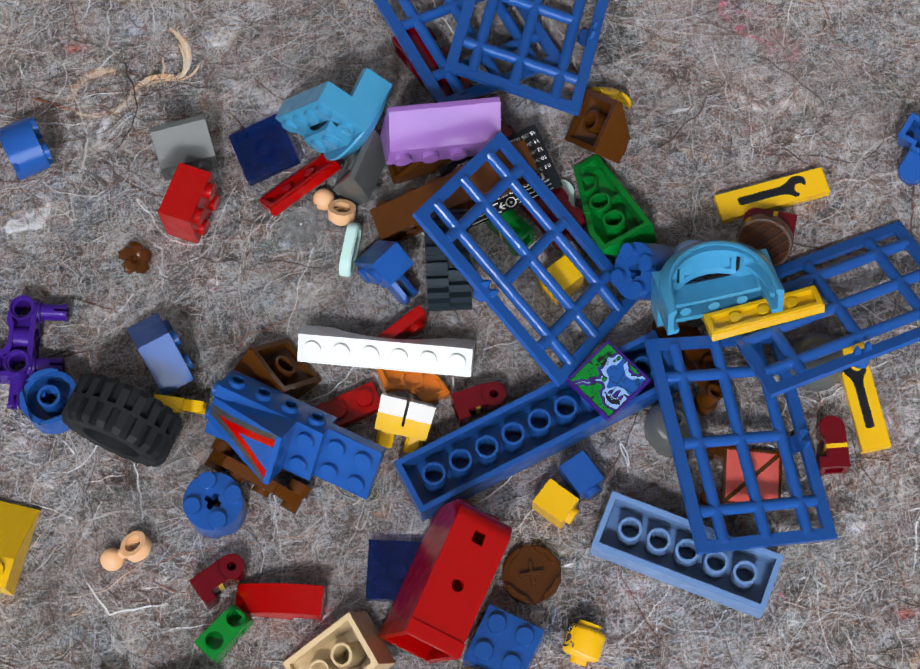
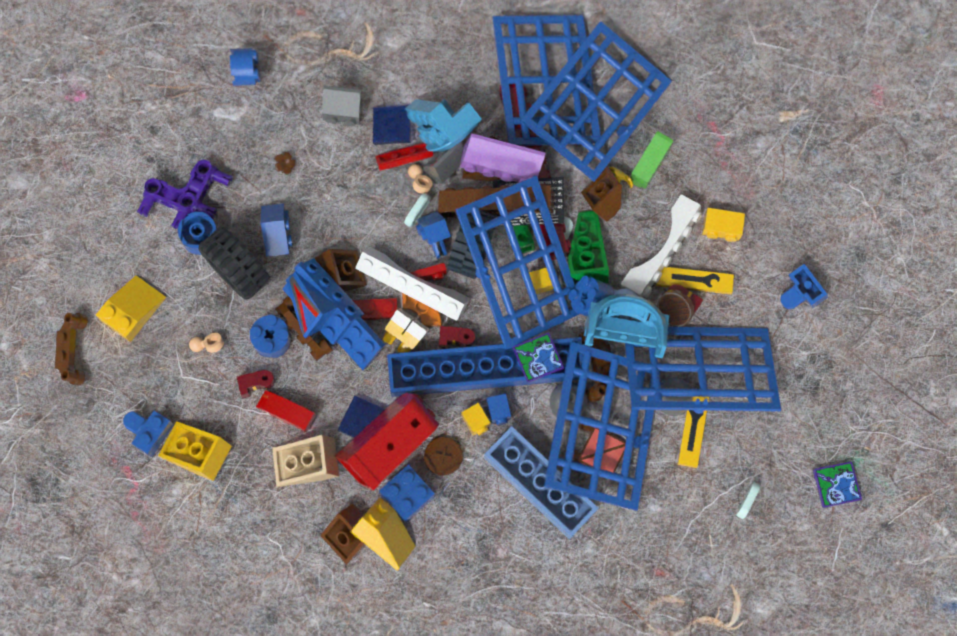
camera: 15 degrees right, 5 degrees up
yellow plate [154,394,207,415] -> none
red brick [158,162,220,244] -> none
green leg [194,604,254,665] -> none
yellow head [562,619,606,667] -> none
yellow tile [703,285,825,342] -> none
dark red leg [816,415,851,475] -> none
none -> white arch [621,195,702,298]
none -> bright green slope [630,131,674,189]
none -> yellow brick [702,208,745,242]

